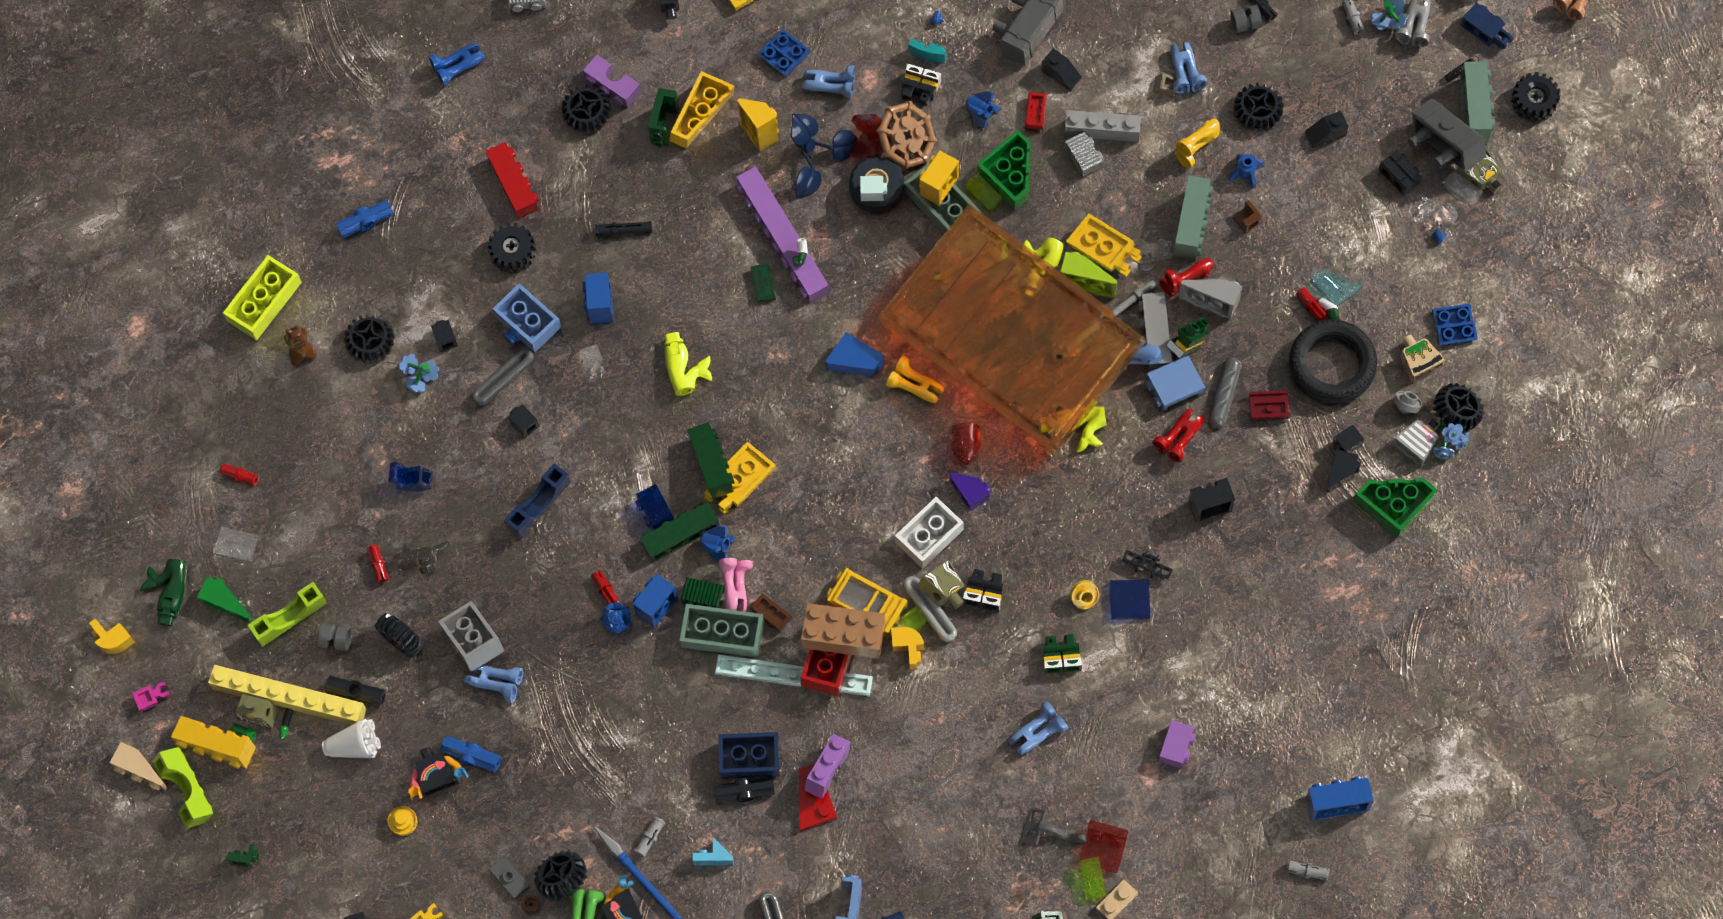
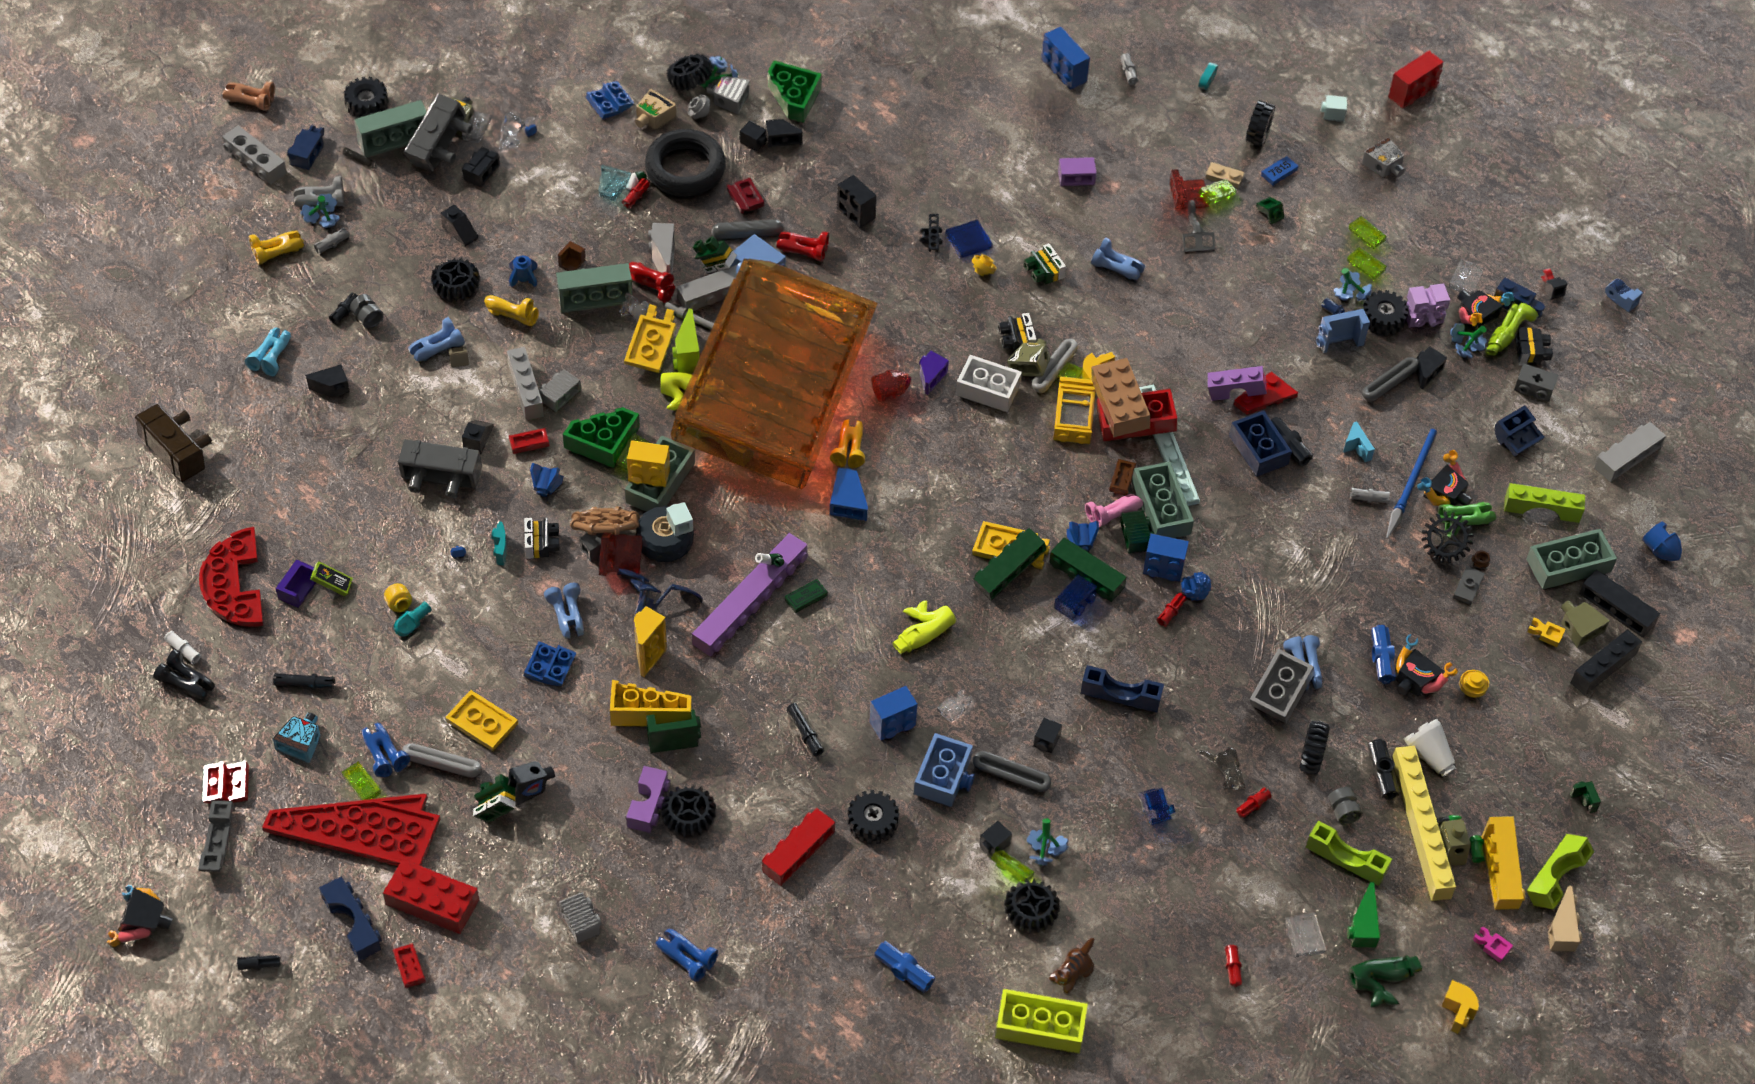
camera: 120 degrees left, 15 degrees down
none -> clear neon green plate [990,850,1035,882]

